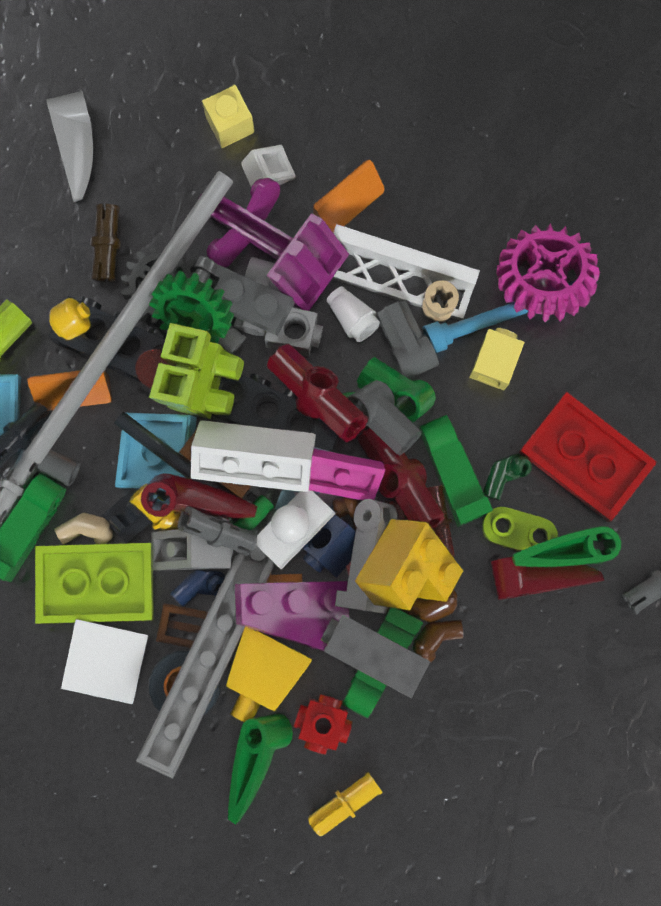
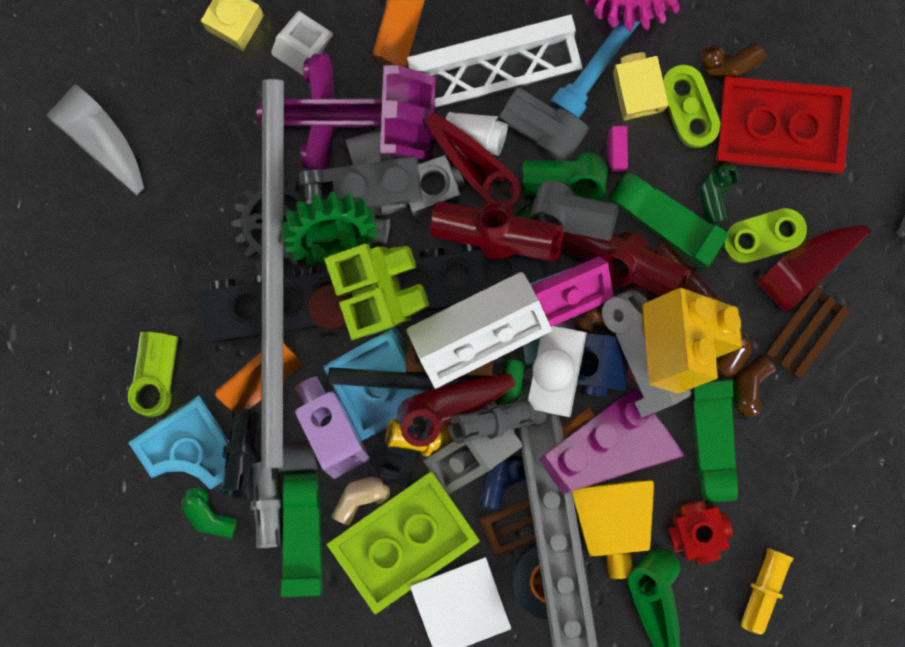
camera: 30 degrees left, 5 degrees up
yellow piece [49,298,91,340] -> none
dark brown pin [90,203,121,282] -> none
flat silver brick [321,615,430,699] -> none
tan bush [422,280,459,322] -> none
green piece [512,527,621,567] -> none
none -> lavender torso [295,376,372,479]
none -> dark red piece [425,113,521,208]
none -> dark pink tile [607,126,628,174]
none -> lime plate [663,65,720,148]
none -> reddish brown arm [701,43,766,78]
none -> reddish brown tile [765,286,851,379]

